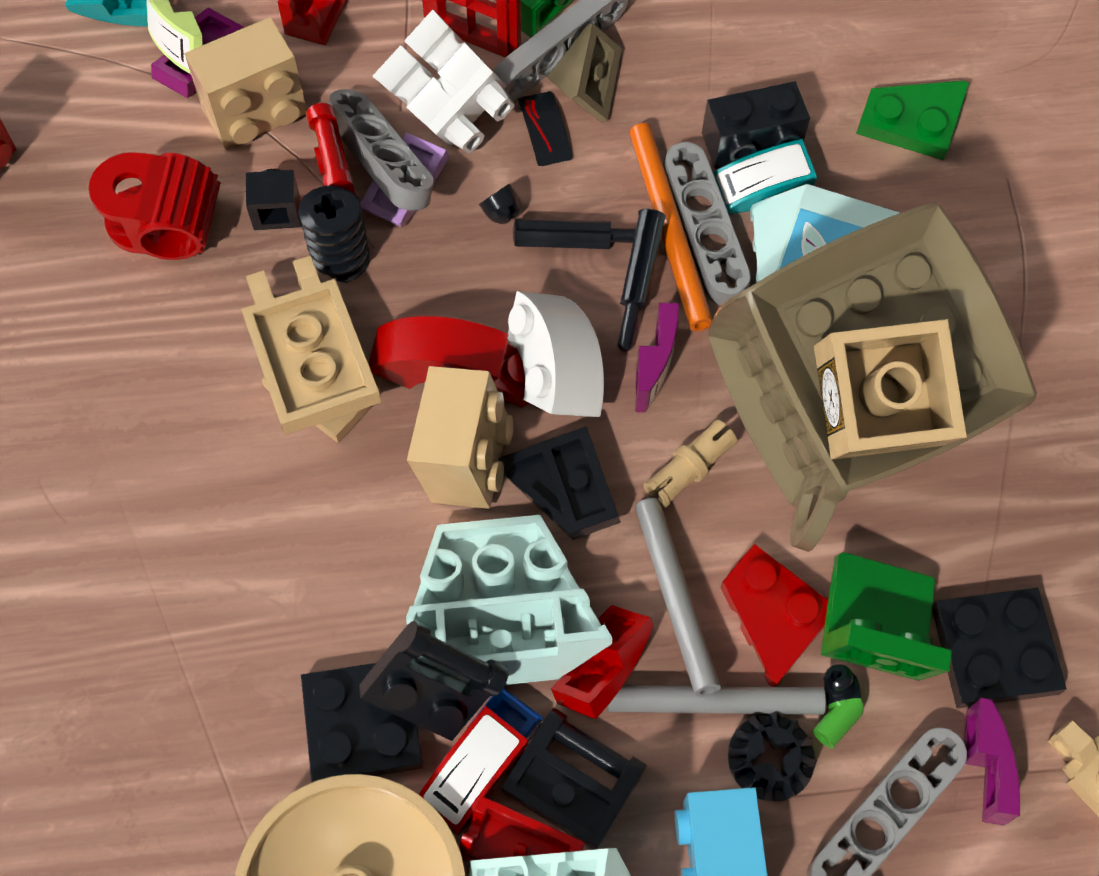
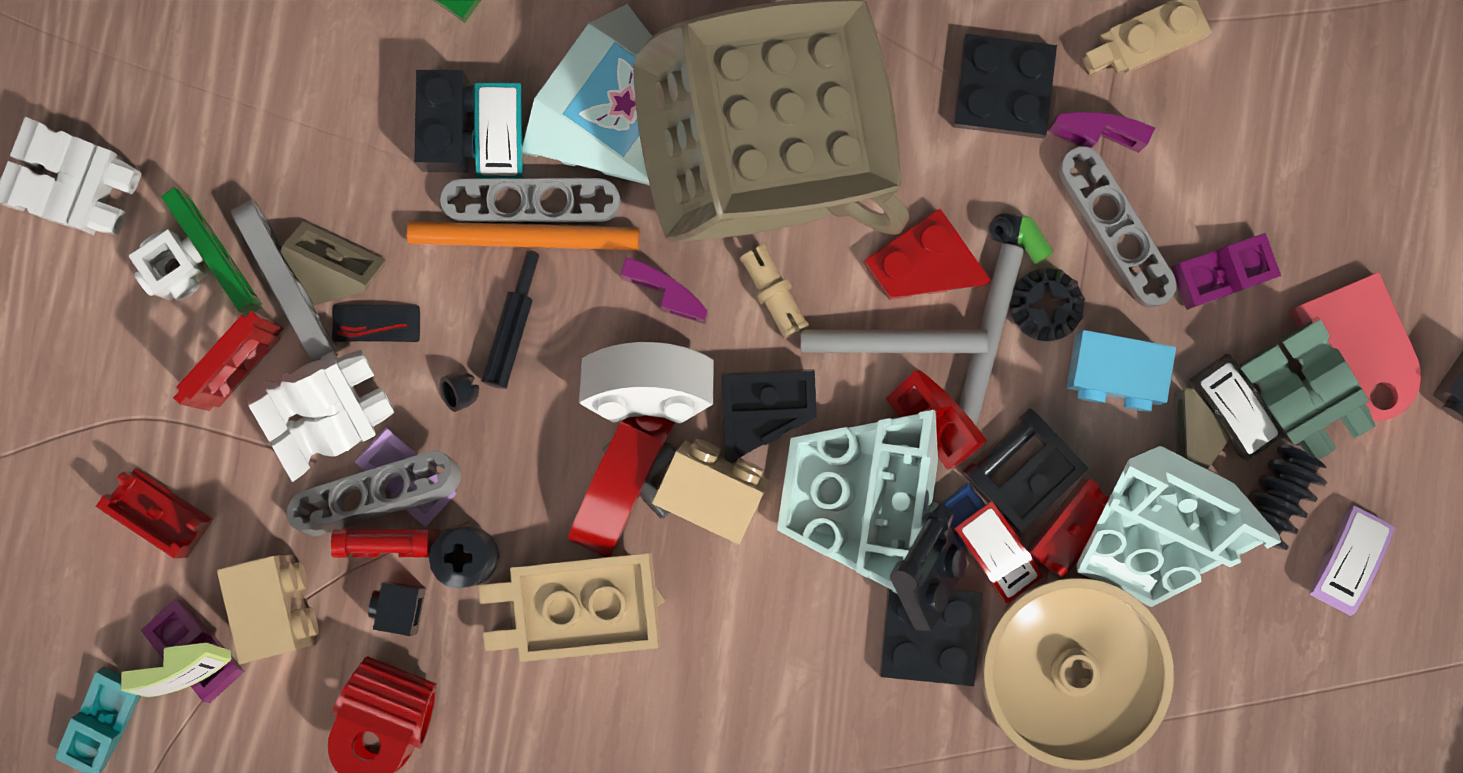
camera: 75 degrees left, 20 degrees up
black axle [617,209,666,351] -> none
tan brick [814,319,967,460] -> none
green bracket [821,552,952,681] -> none

